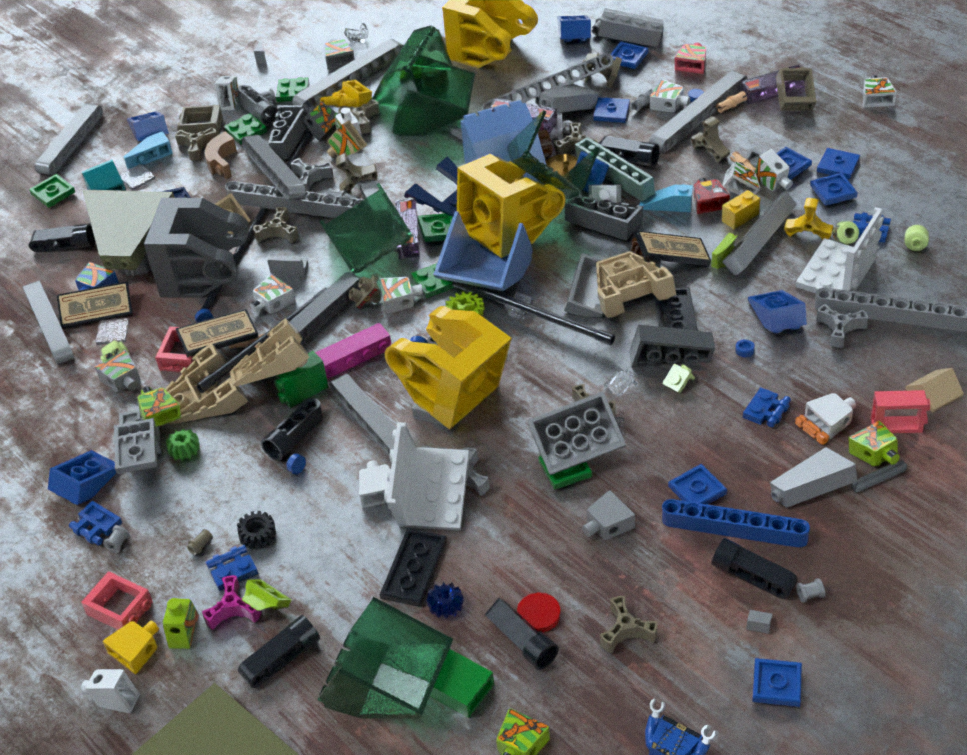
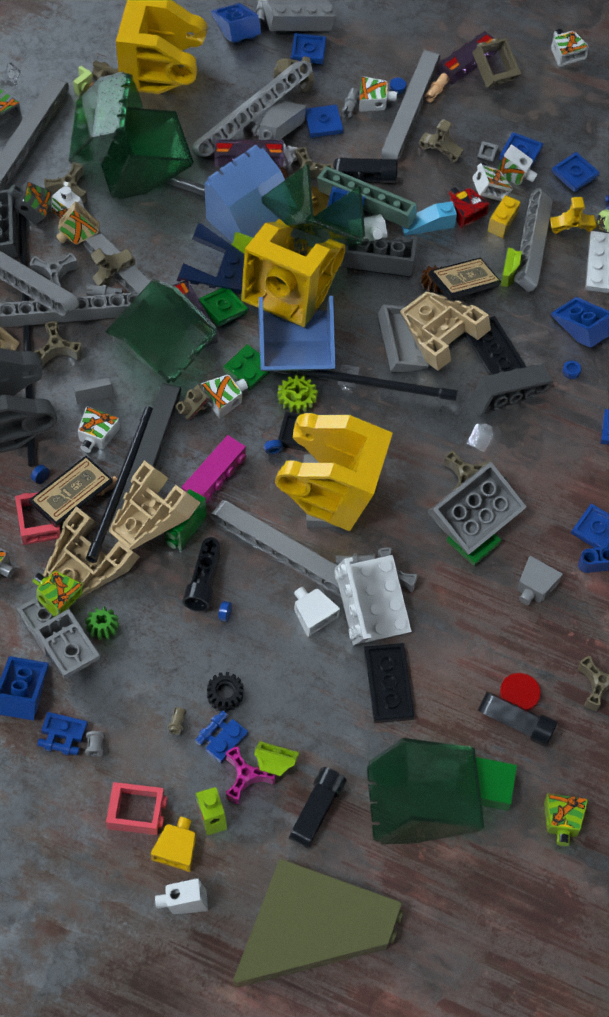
camera: 30 degrees left, 15 degrees up
yellow brick [320,80,372,108] -> none
clear blue gear [426,581,464,619] -> none
bracket [662,364,695,394] -> none
coral torso [675,43,706,74] -> none
light nougat pin [730,151,756,171] -> none
blue plate [817,148,860,179] -> none

